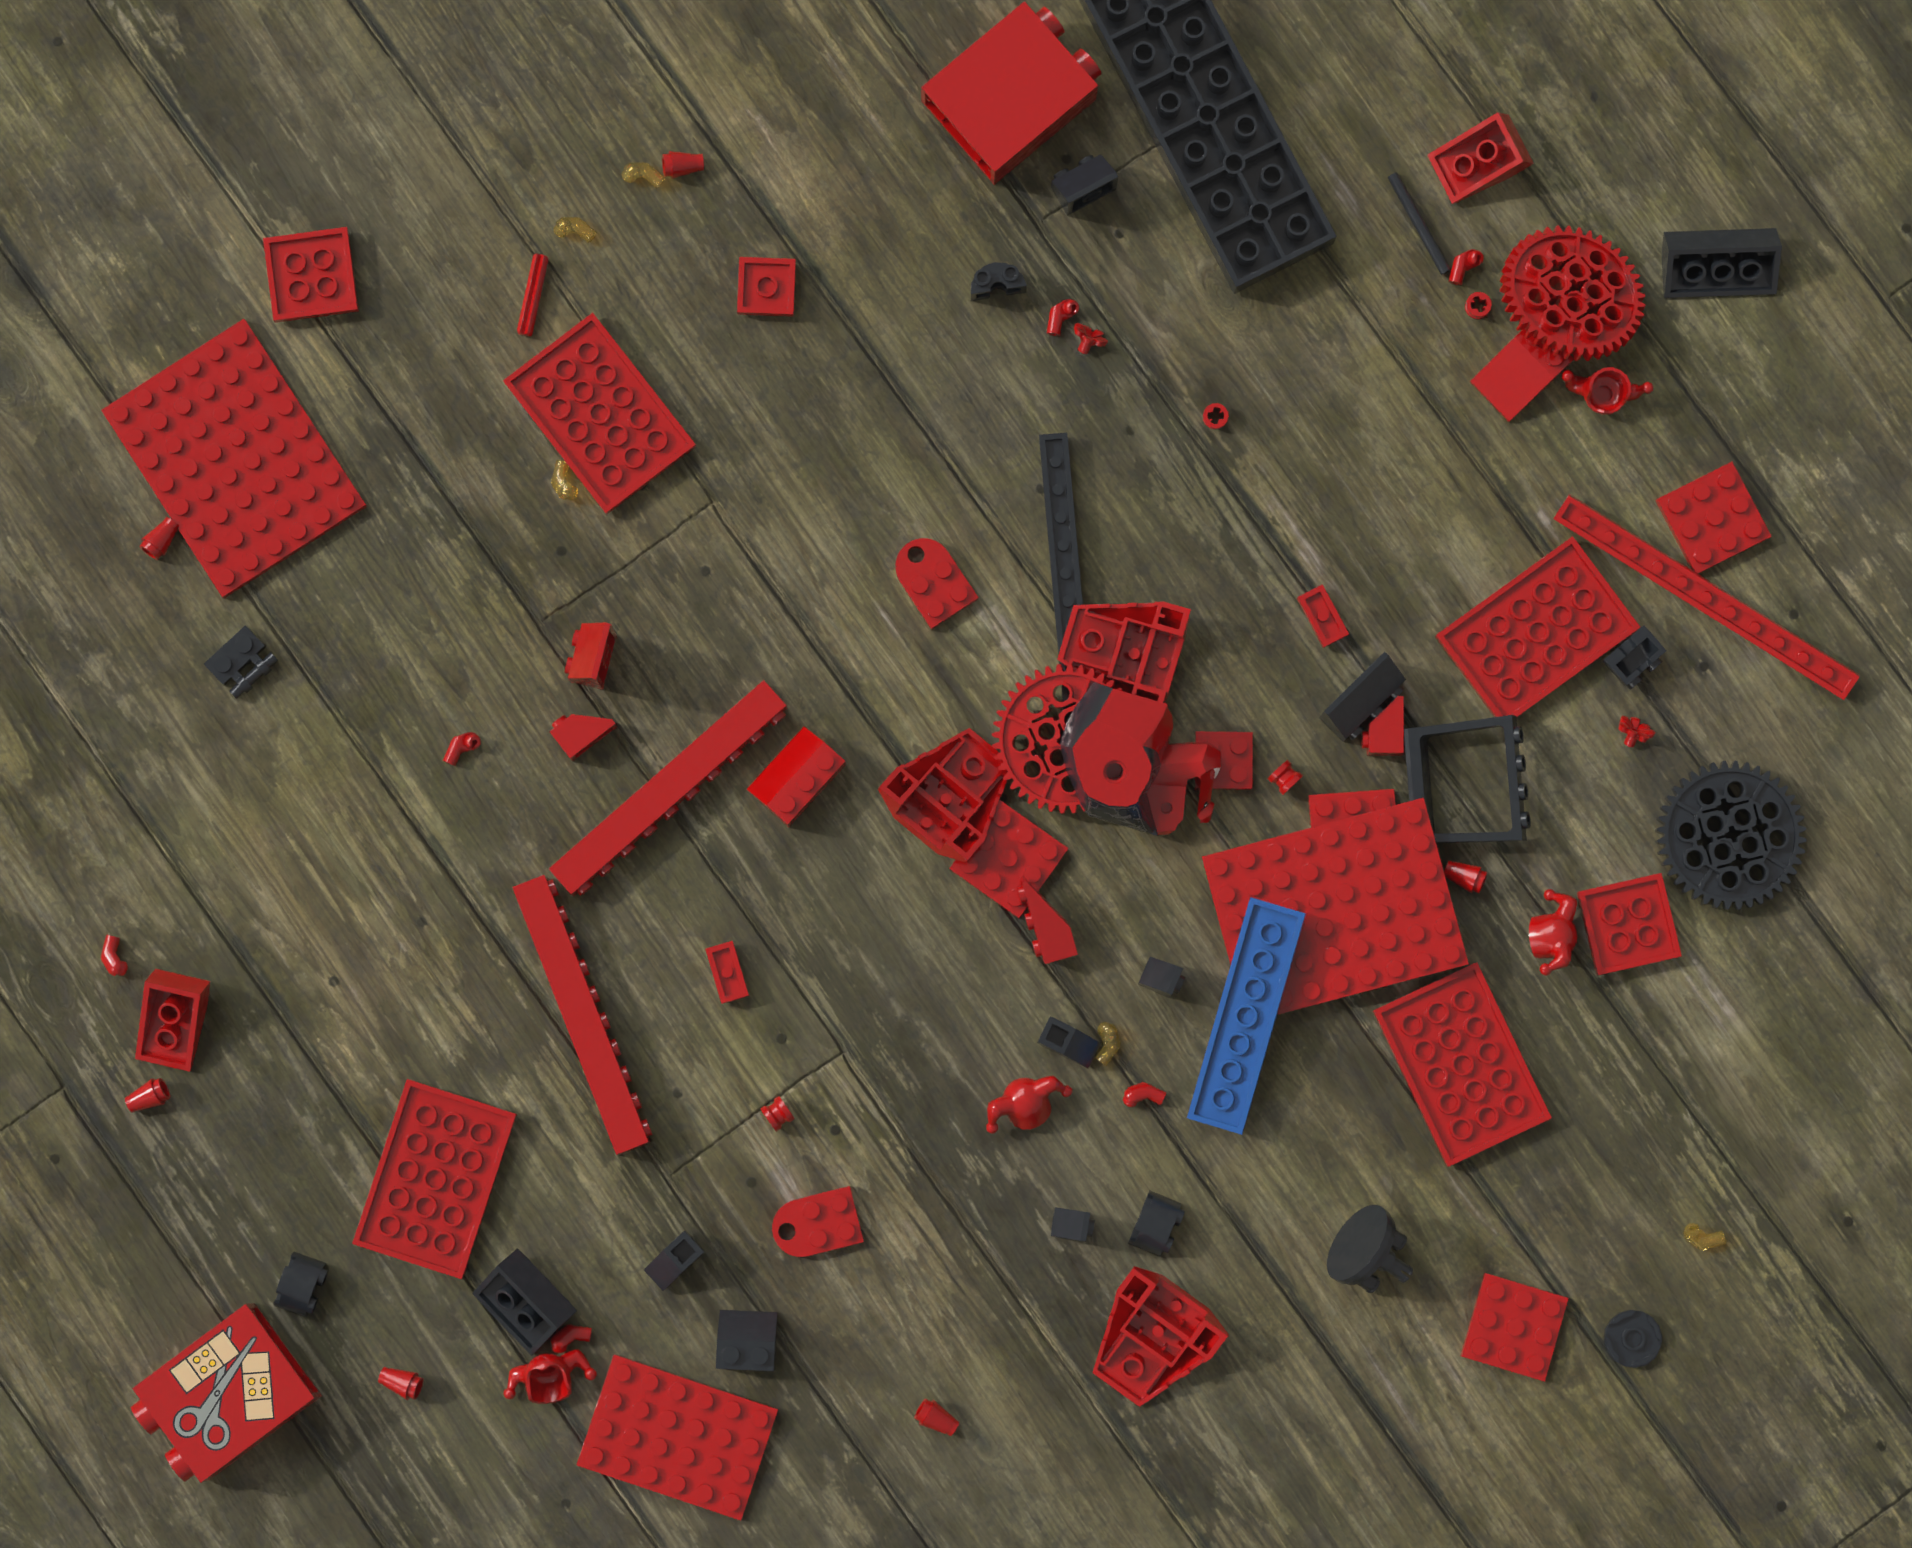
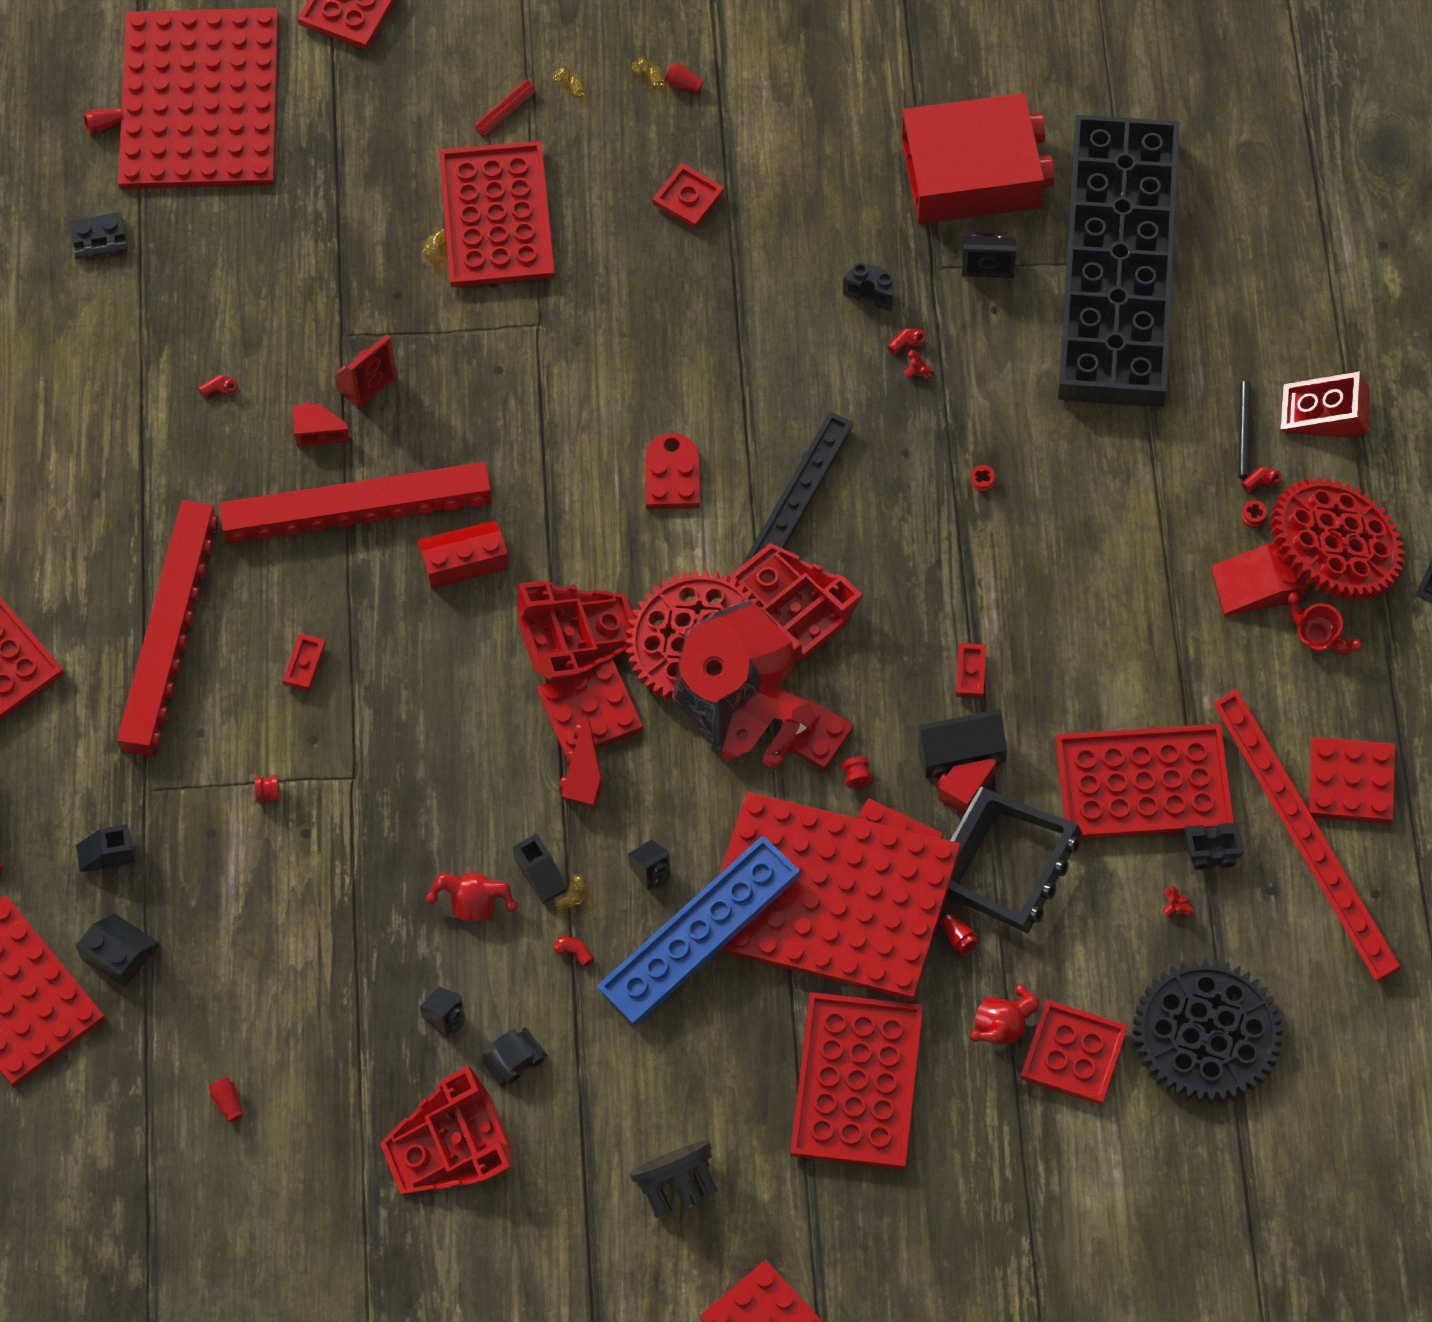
camera: 35 degrees right, 20 degrees down
red plate [772,1186,864,1257] -> none

